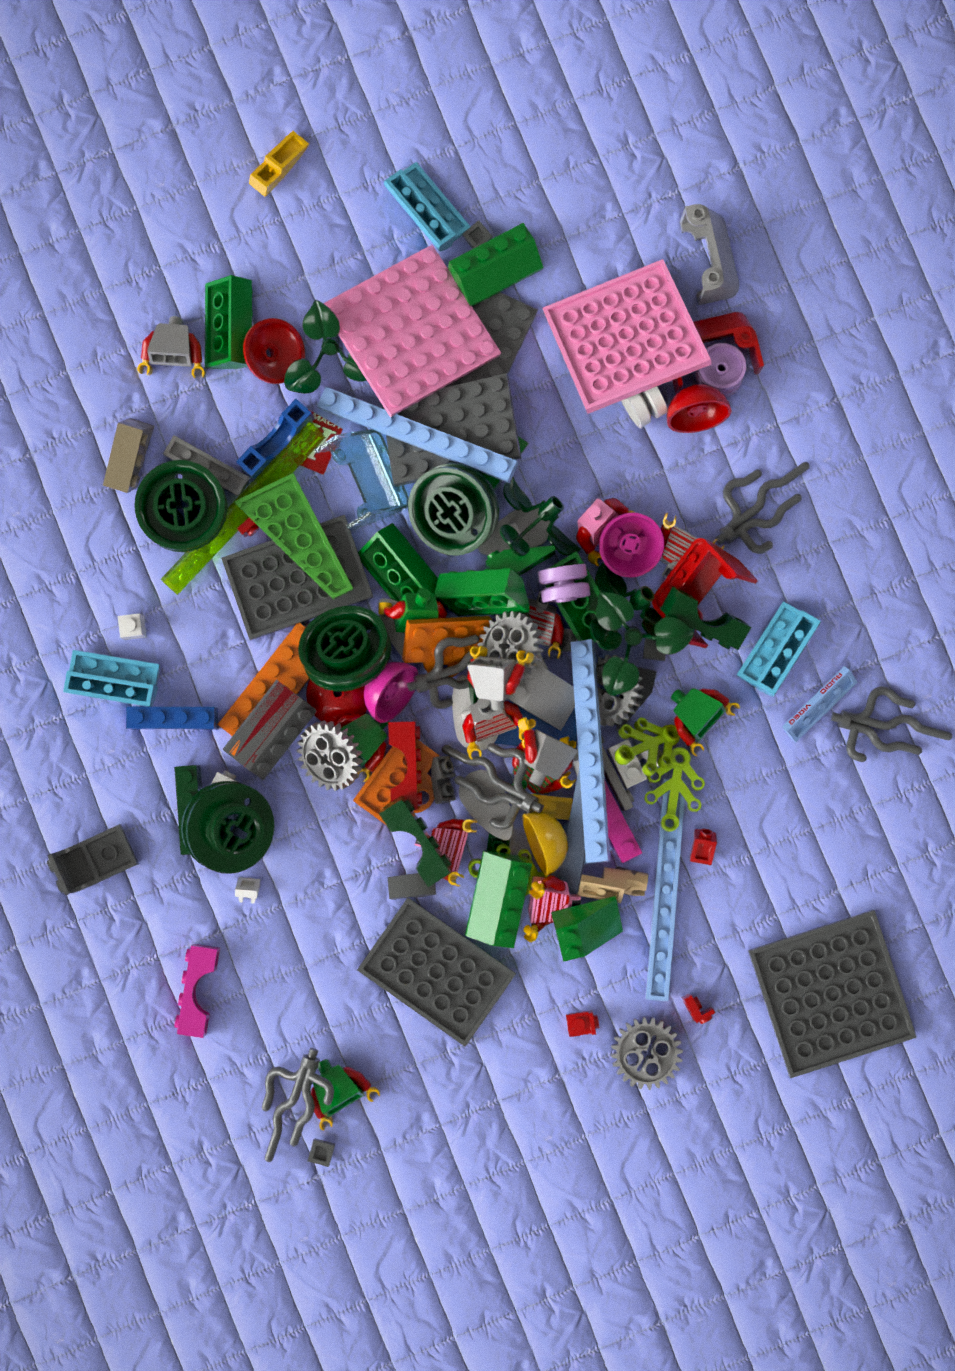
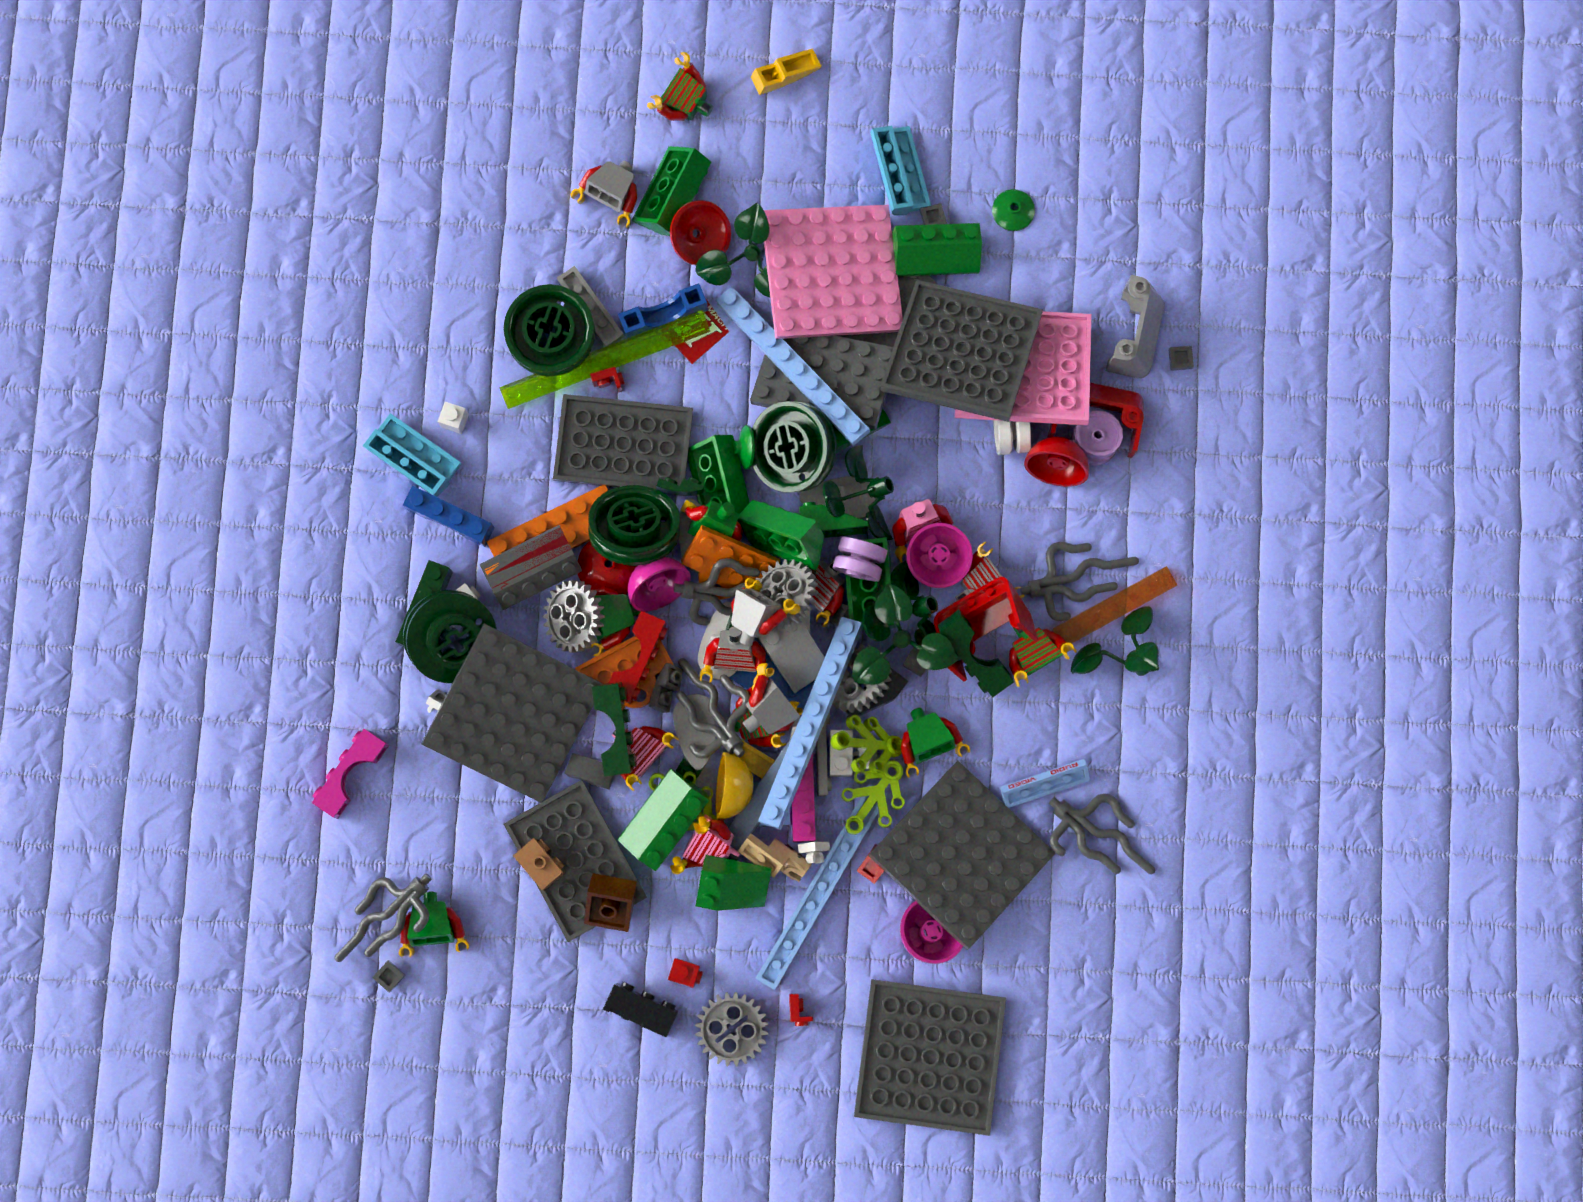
camera: 20 degrees right, 5 degrees down
dark grey bracket [47,824,139,895] -> none
dark tan wedge [103,418,154,493] -> none
bright green wing [234,473,353,600] -> none
clear light blue windscreen [314,429,409,529] -> none
medium azure brick [737,601,821,697] -> none
none -> dark grey plate [421,623,603,803]
none -> medium nougat brick [513,838,565,891]
none -> reddish brown slope [584,873,637,932]
none -> black wedge [602,981,679,1037]
none -> torso [647,52,713,121]
none -> dark green slope [656,477,704,496]
none -> green dish [733,425,755,469]
none -> white tile [798,842,830,864]
none -> dark grey plate [868,761,1055,950]
none -> dark grey plate [880,280,1043,422]
none -> dark pink piece [900,901,963,964]
none -> green dish [992,189,1035,231]
none -> torso [1009,627,1077,687]
none -> clear orange plate [1052,566,1177,644]
none -> dark green plant [1071,606,1159,676]
none -> dark grey plate [1169,346,1194,370]

